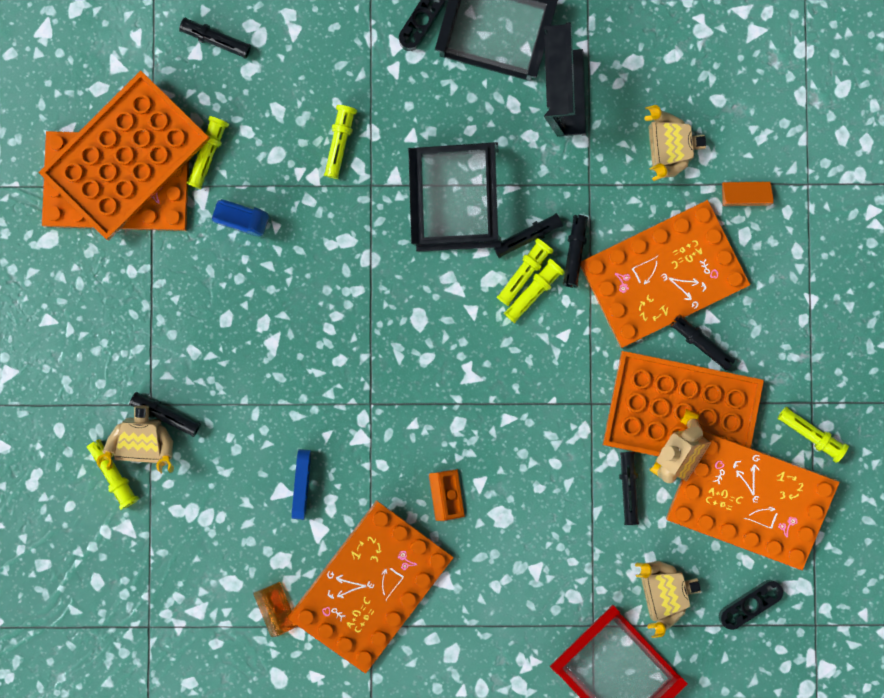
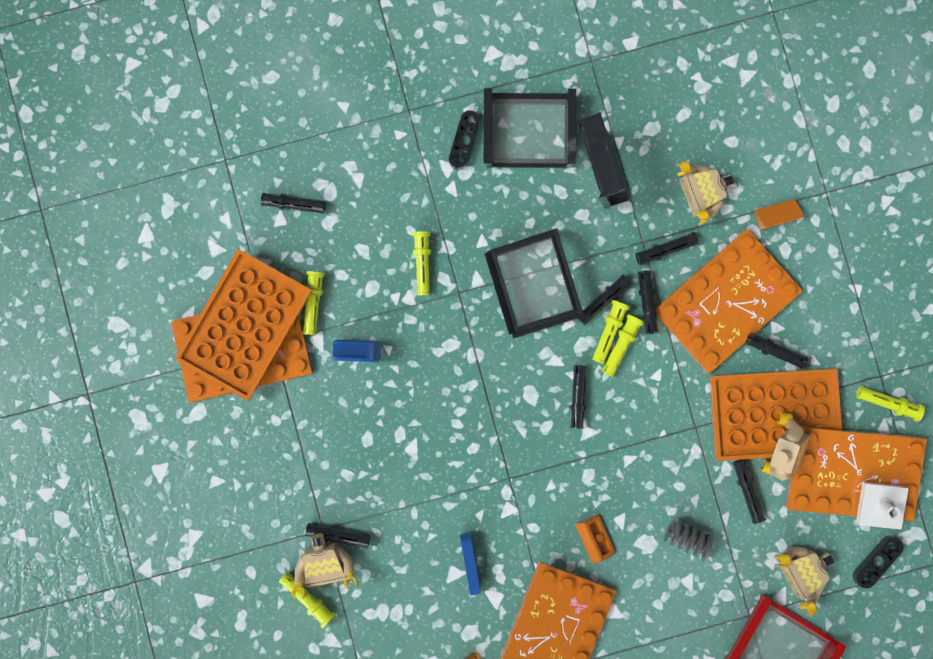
camera: 15 degrees left, 0 degrees up
none -> black pin [569,365,587,429]
none -> black pin [635,232,699,266]
none -> dark grey piece [664,518,713,561]
none -> white tile [856,481,909,529]

